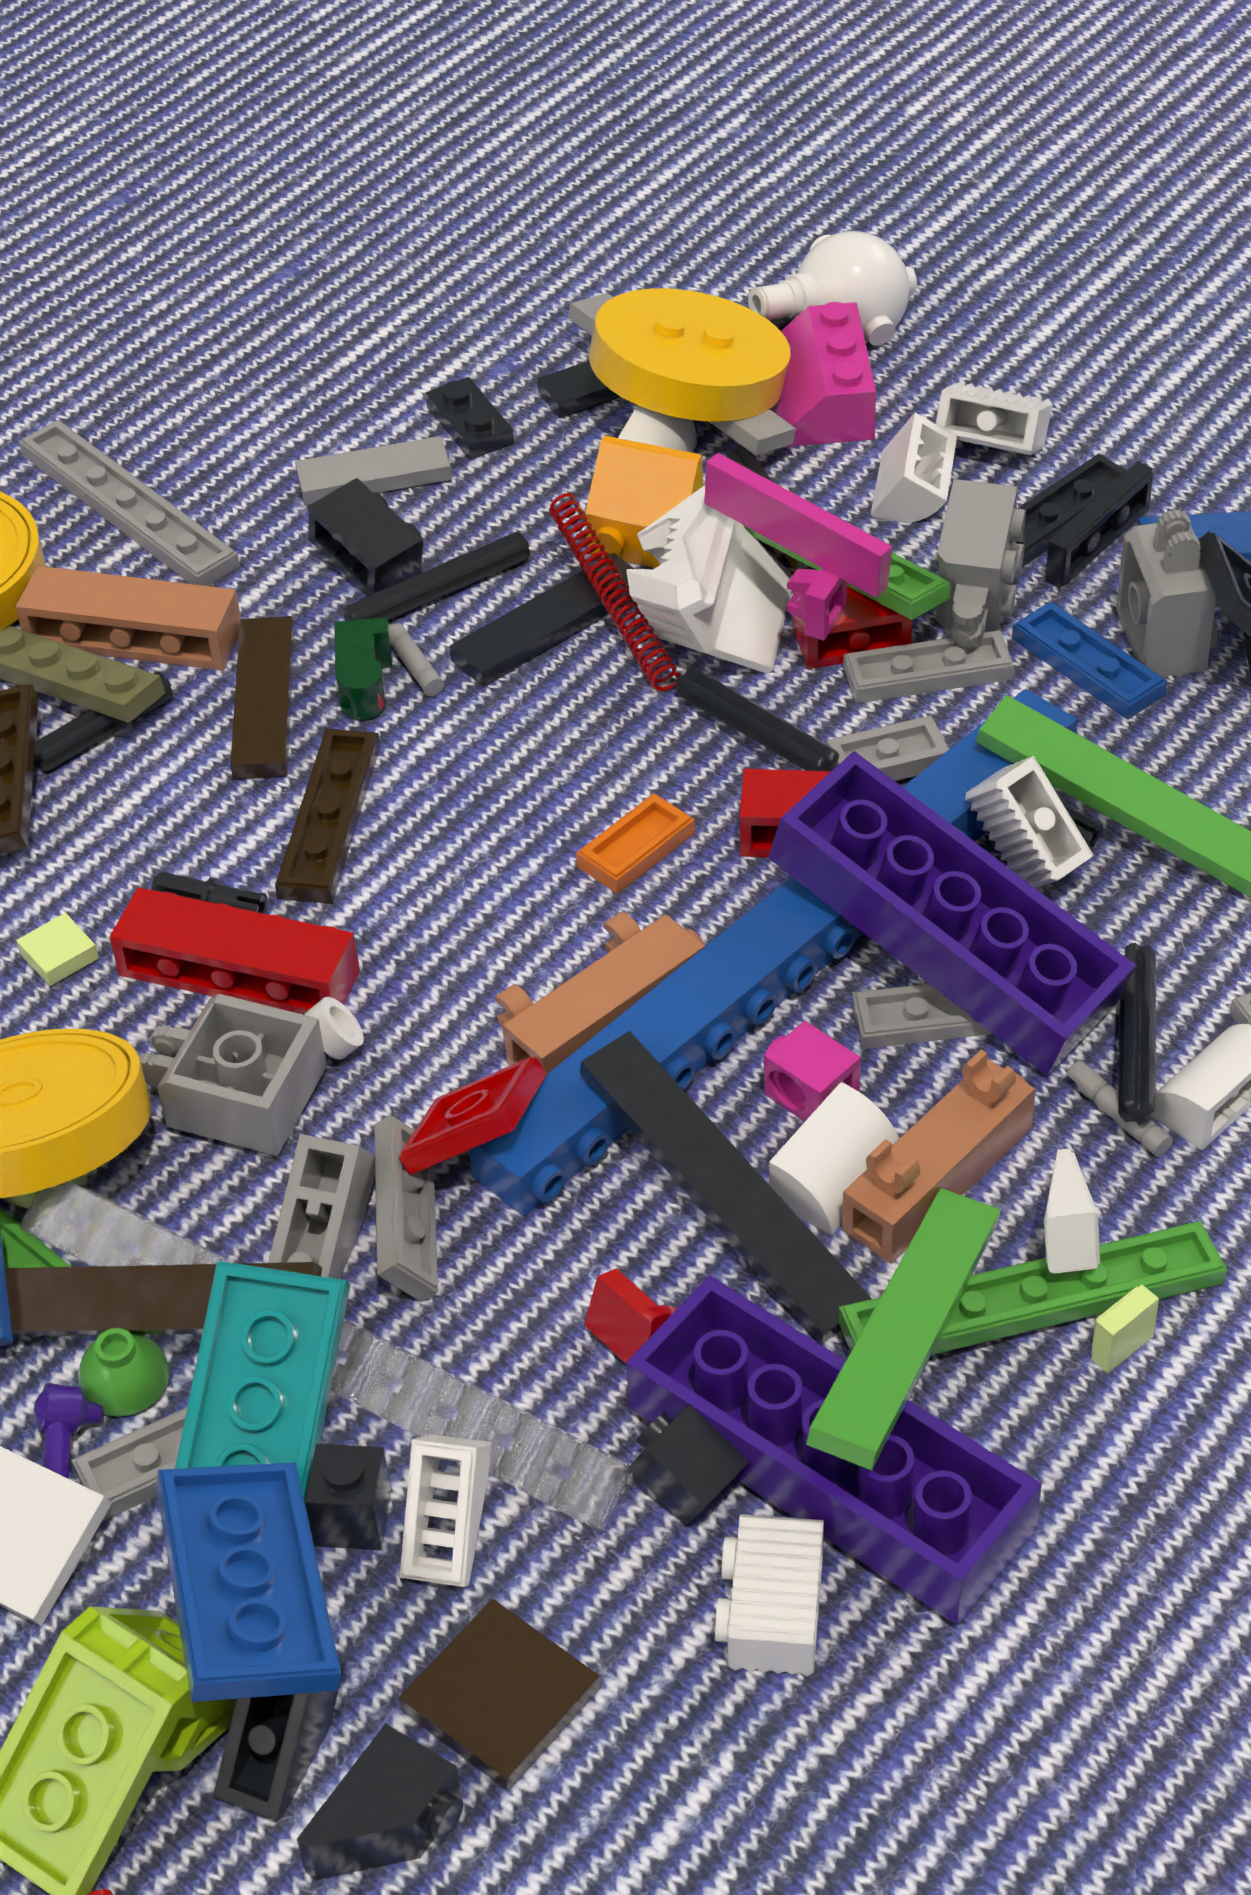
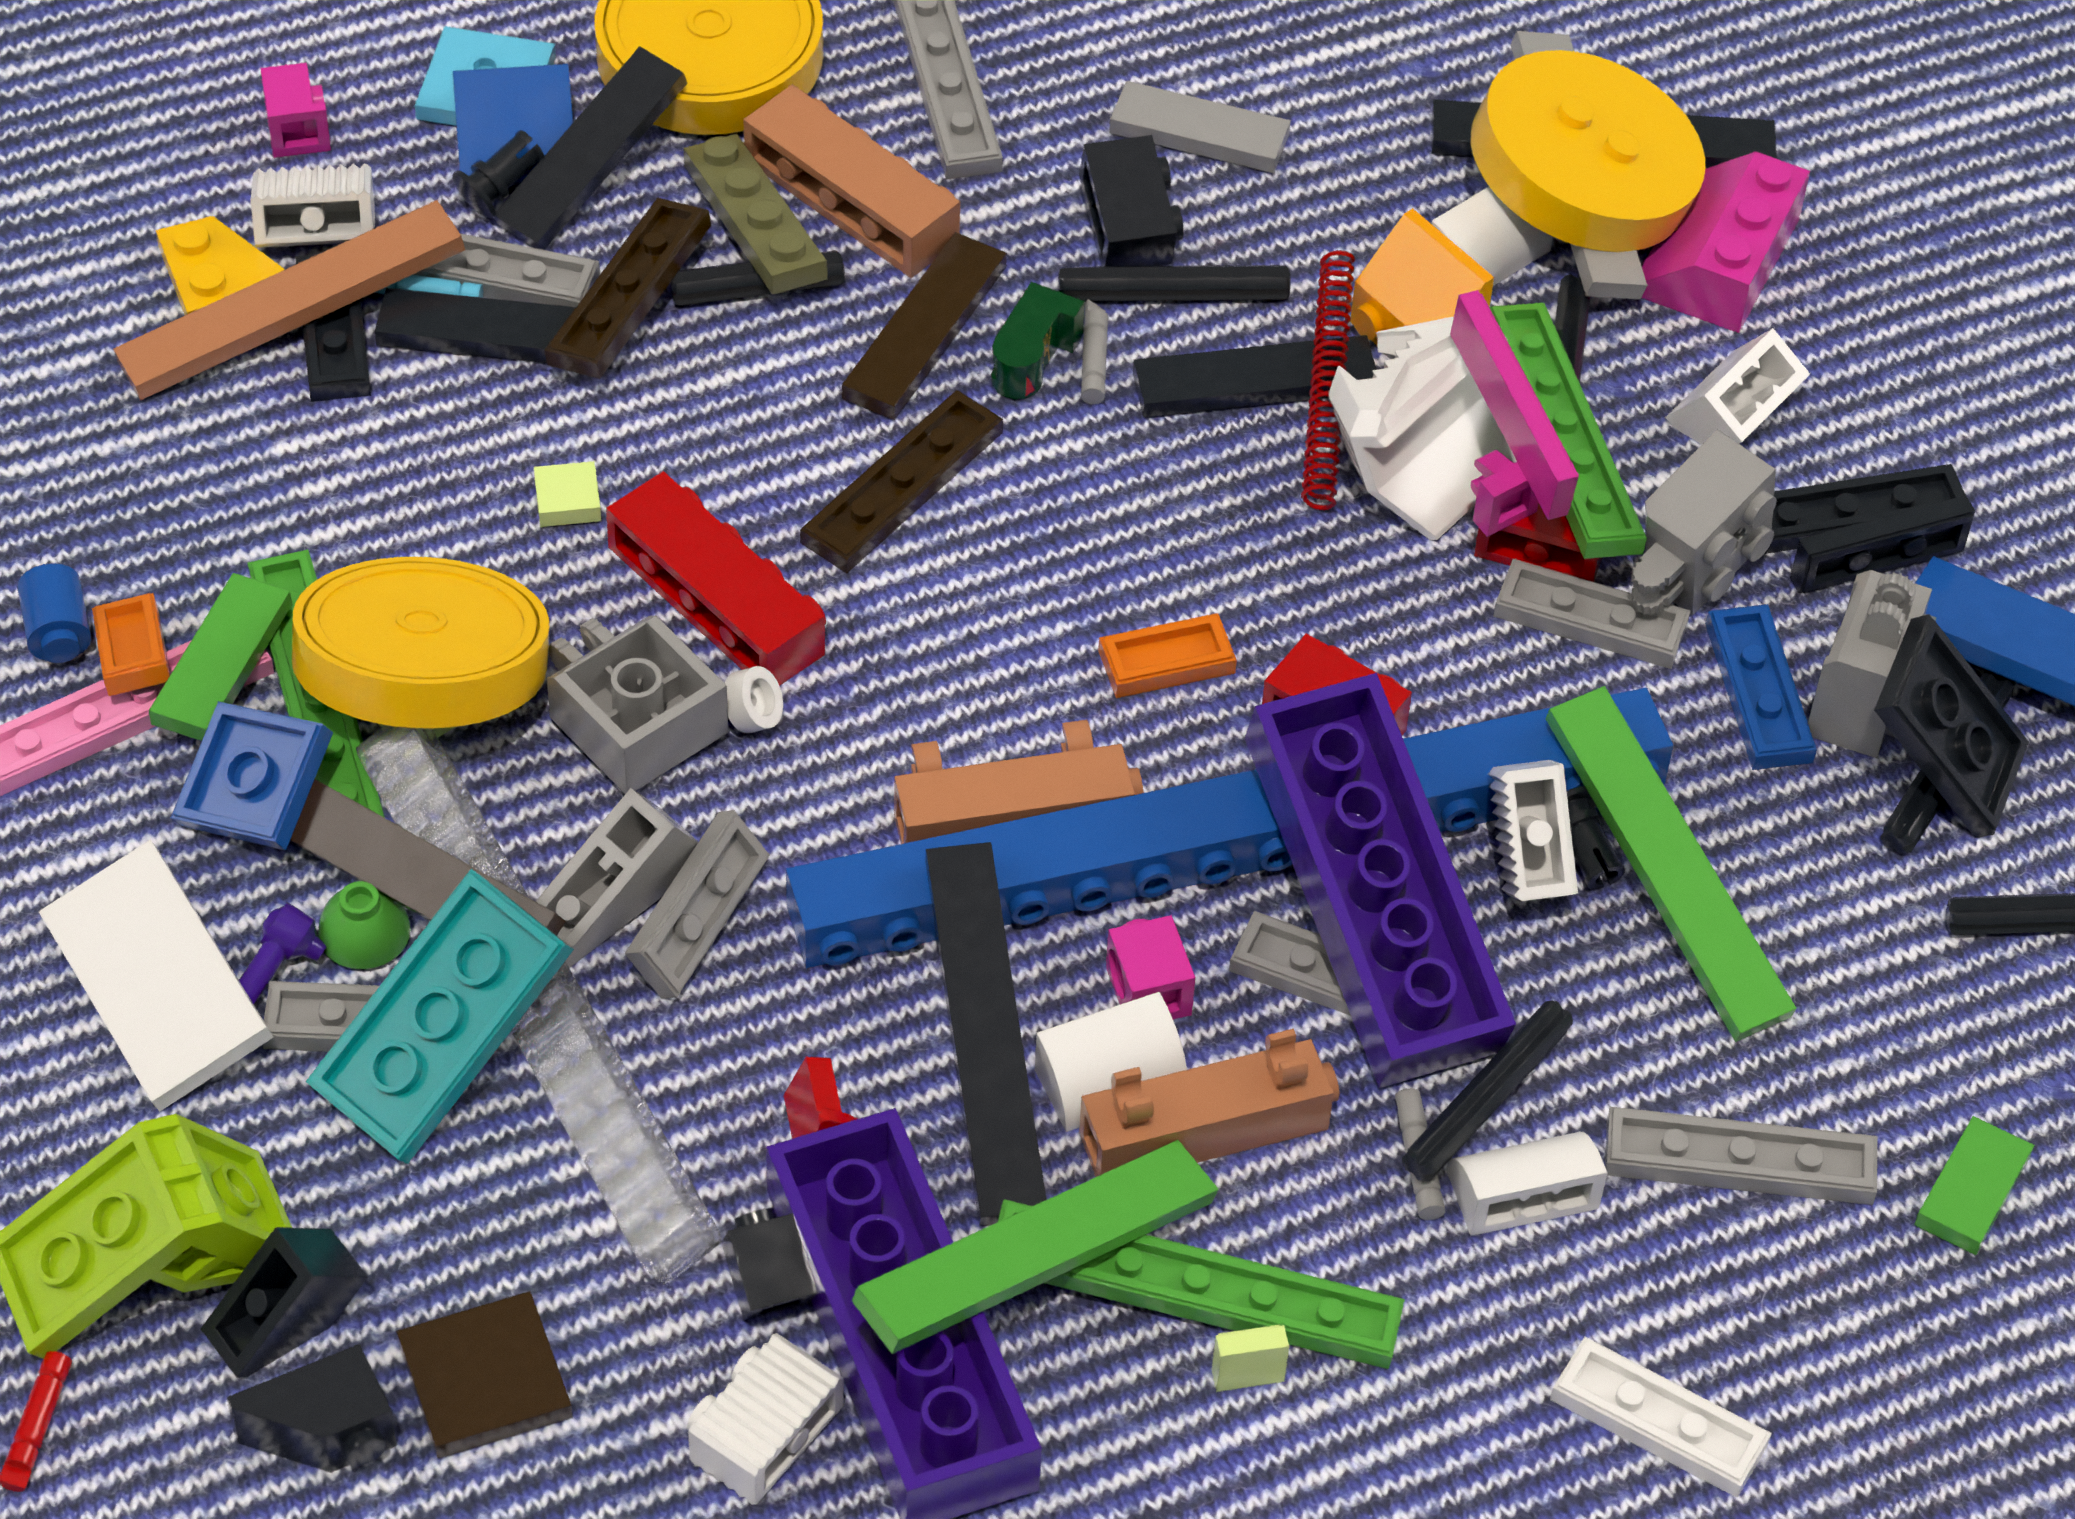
camera: 25 degrees right, 5 degrees up
black axle [151,872,267,914] -> none
blue tile [156,1462,341,1702] -> none
black brick [305,1444,392,1550] -> none
red tile [398,1057,547,1175] -> none
white slope [400,1435,492,1587] -> none
black plate [425,377,514,460] -> none
black axle [676,668,840,771] -> none
white piece [748,231,917,346] -> none
light grey plate [826,715,949,781] -> none
white brick [936,381,1052,456] -> none
white slope [1044,1149,1100,1273] -> none

